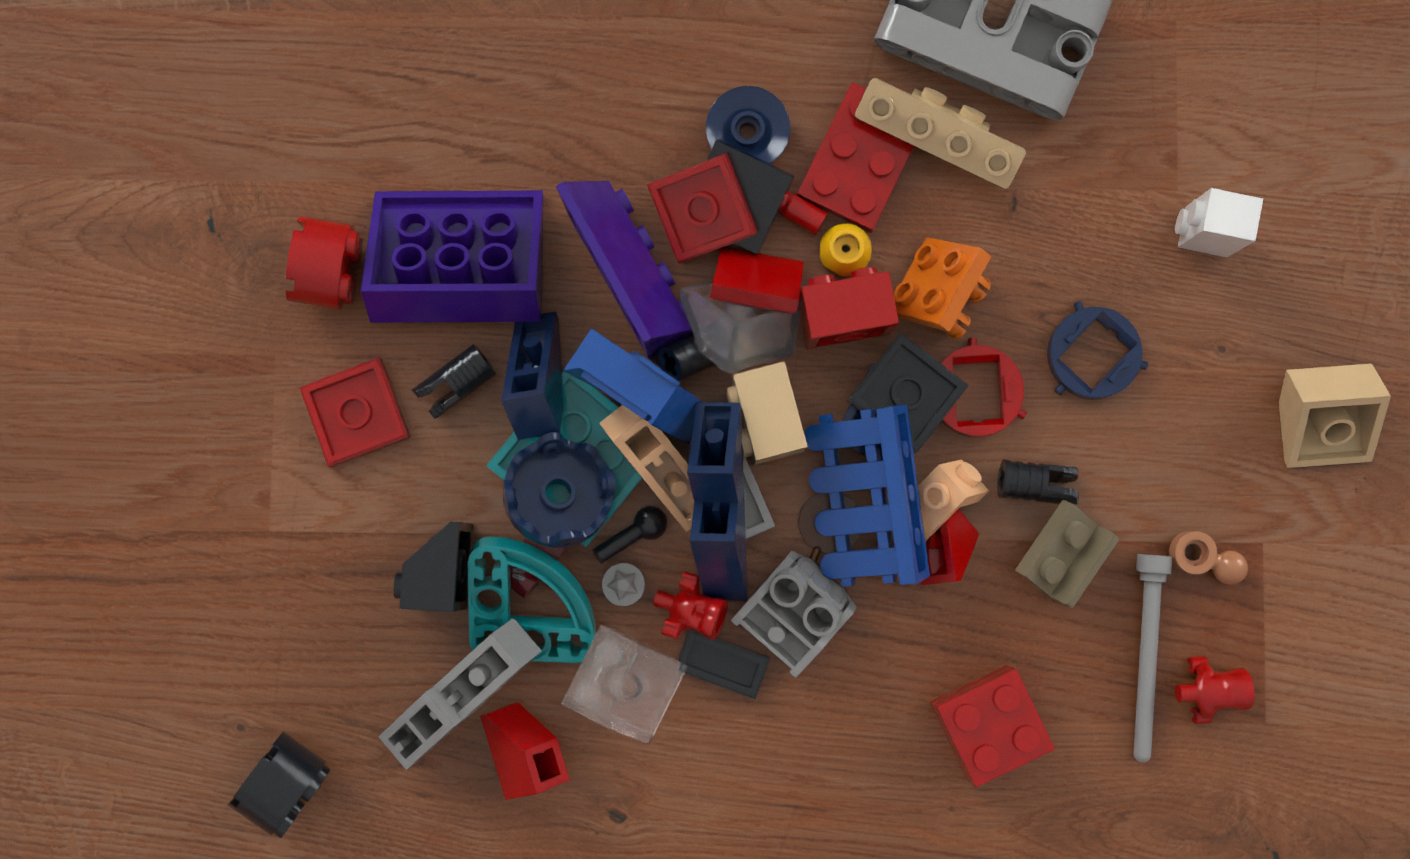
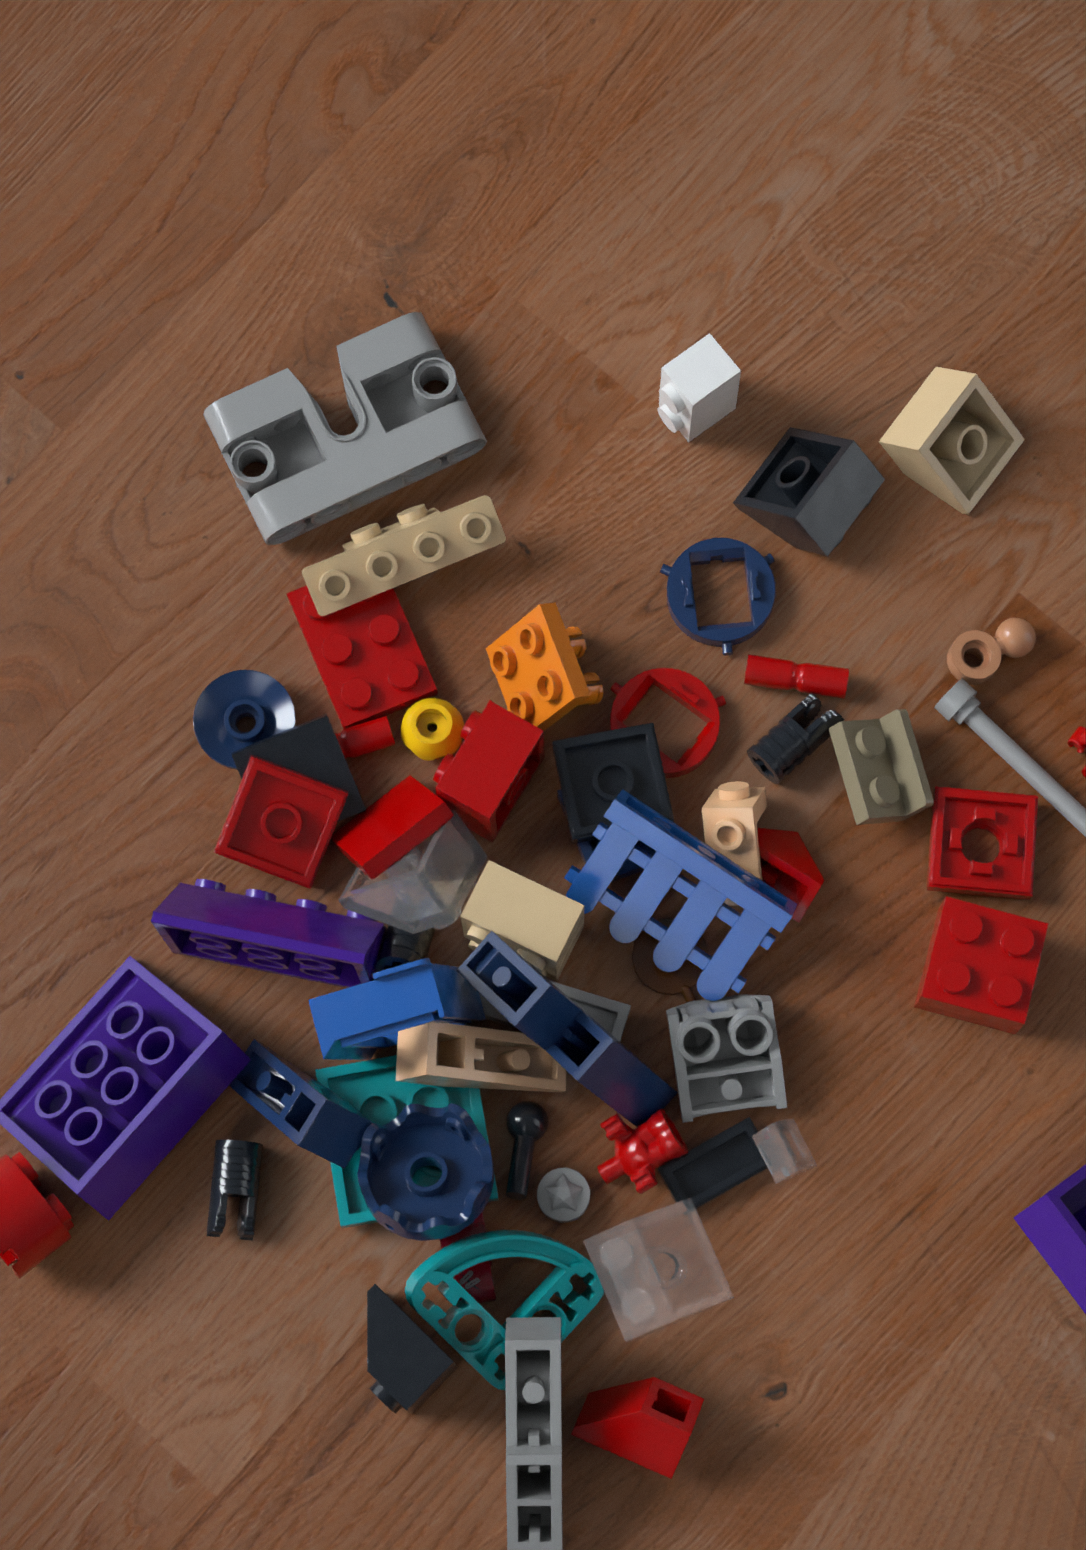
camera: 50 degrees left, 10 degrees down
red tile [299,357,411,467] -> none
none -> black slope [733,427,885,557]
none -> red piece [744,654,849,699]
none -> clear slope [752,1118,817,1184]
none -> red piece [927,786,1038,900]

